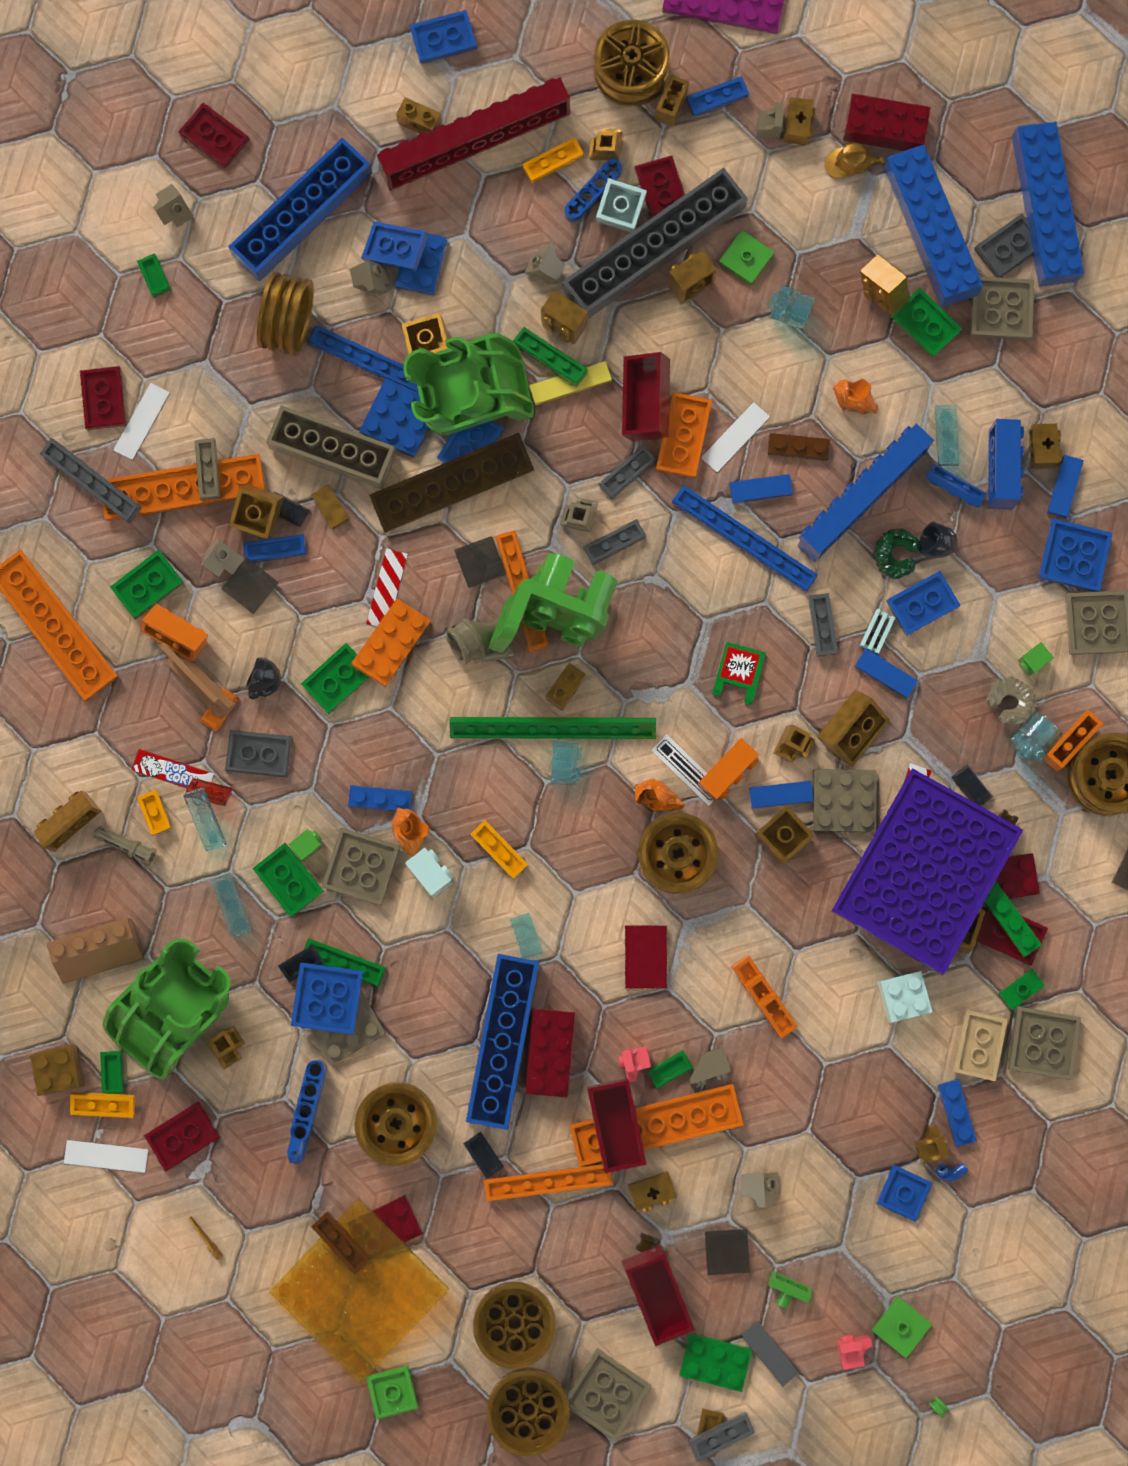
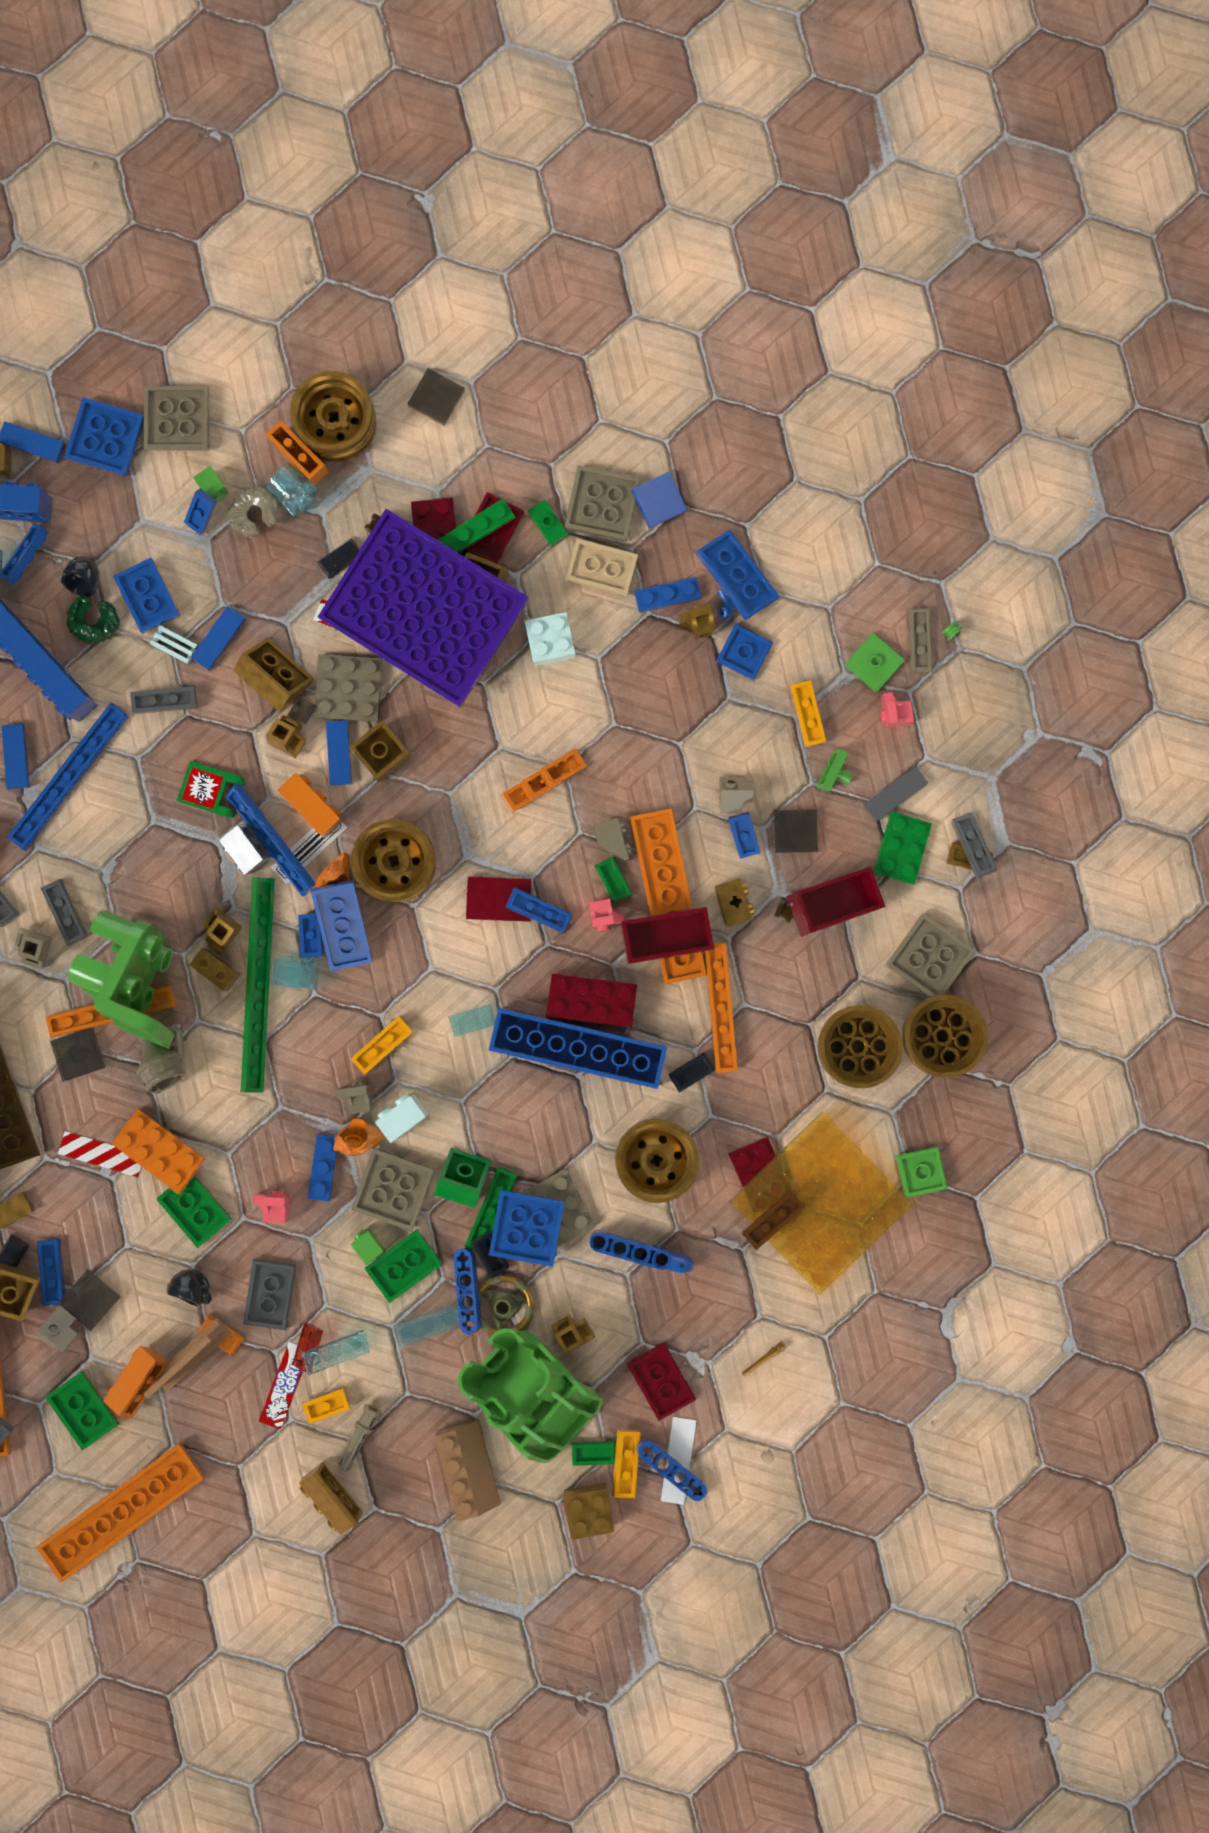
camera: 90 degrees left, 5 degrees up
none -> blue plate [184,488,217,535]
none -> pearl gold brick [203,908,243,953]
none -> brick [219,823,272,875]
none -> blue tile [226,783,316,897]
none -> coral brick [253,1190,290,1223]
none -> clear smoke tile [288,696,317,724]
none -> blue plate [298,914,323,958]
none -> blue plate [311,880,373,971]
none -> dark tan brick [335,1081,373,1114]
none -> green slope [435,1148,491,1208]
none -> blue beam [454,1248,482,1334]
none -> olive piece [472,1274,535,1335]
none -> blue tile [505,888,573,934]
none -> blue tile [631,472,687,529]
none -> blue beam [636,1439,707,1501]
none -> blue tile [696,529,780,621]
none -> blue plate [728,812,761,859]
none -> light orange plate [789,680,827,748]
none -> dark tan tile [908,608,932,673]

